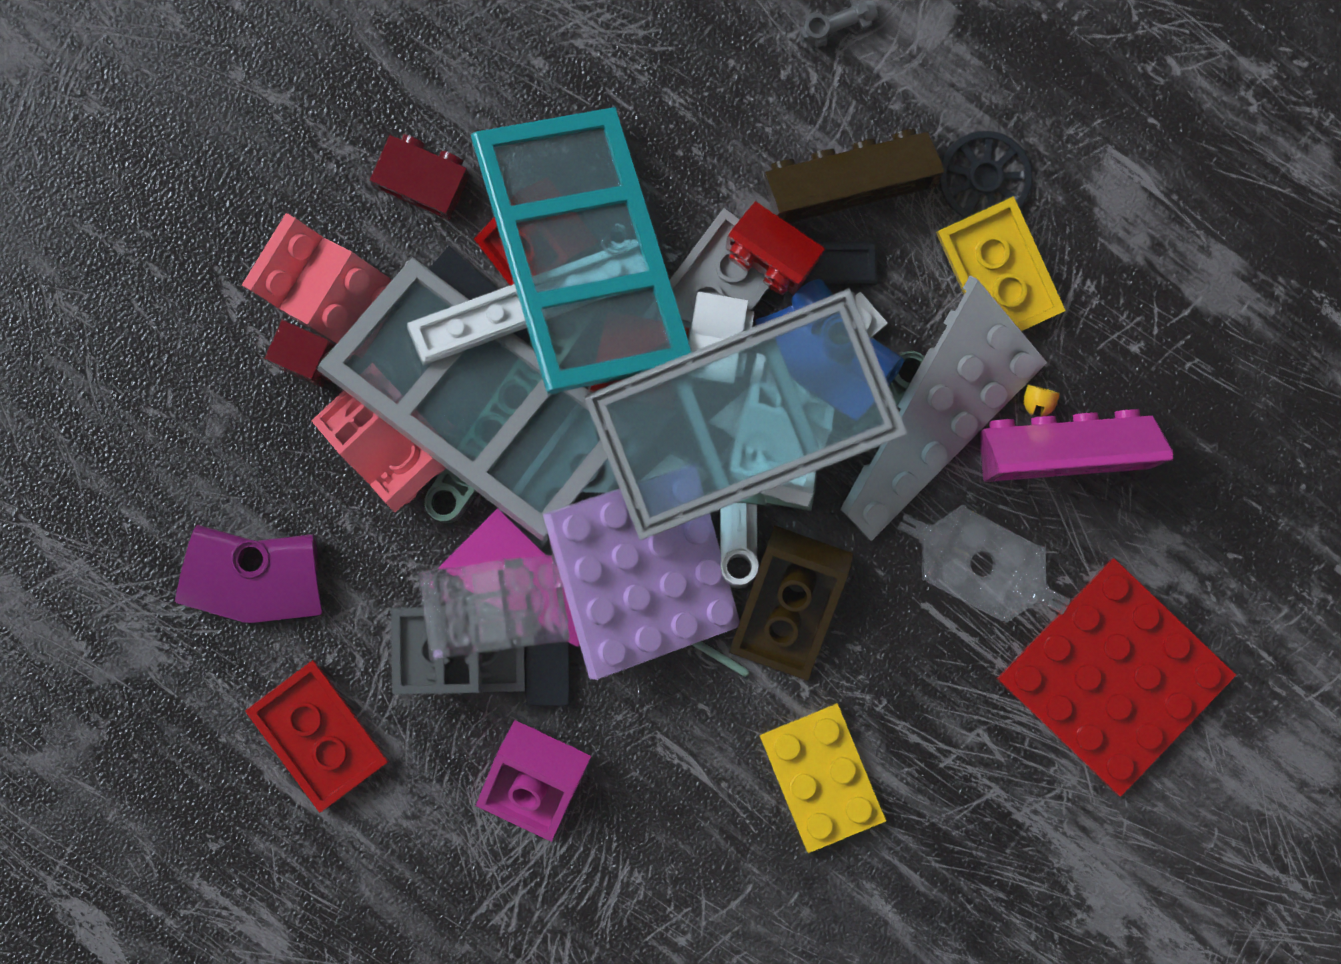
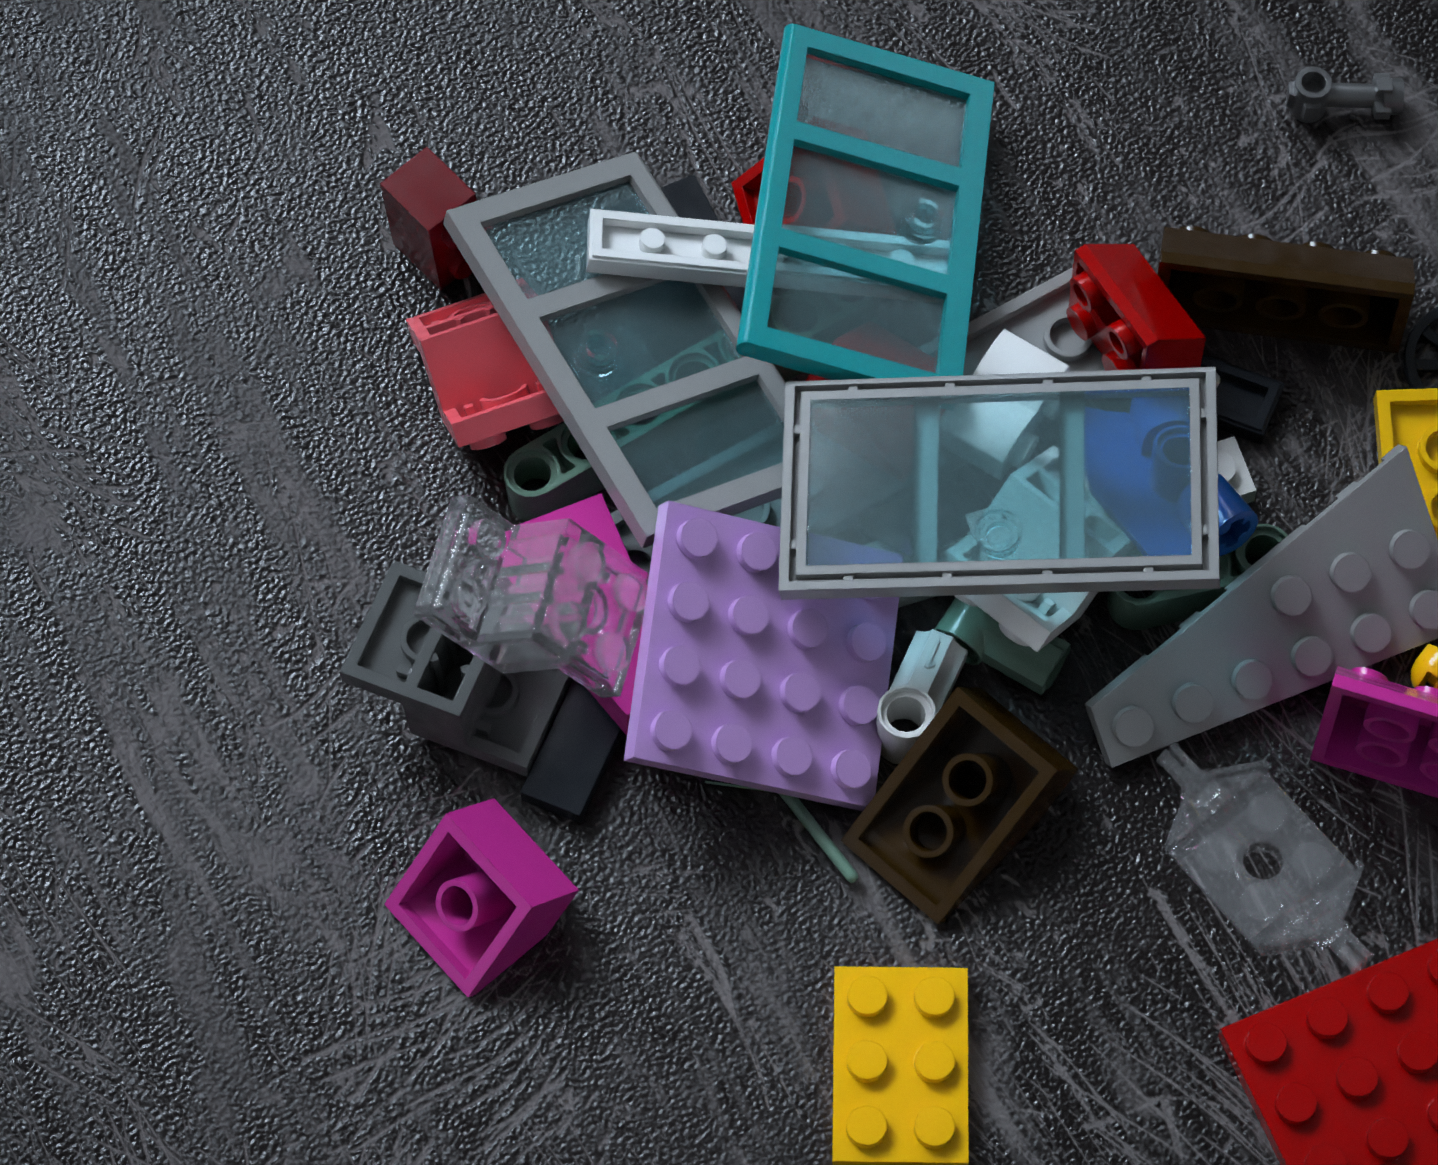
camera: 25 degrees right, 20 degrees down
magenta panel [175,525,322,623] -> none
coral bracket [242,213,392,360] -> none
red plate [245,660,389,813] -> none
dark red brick [369,134,469,221] -> none

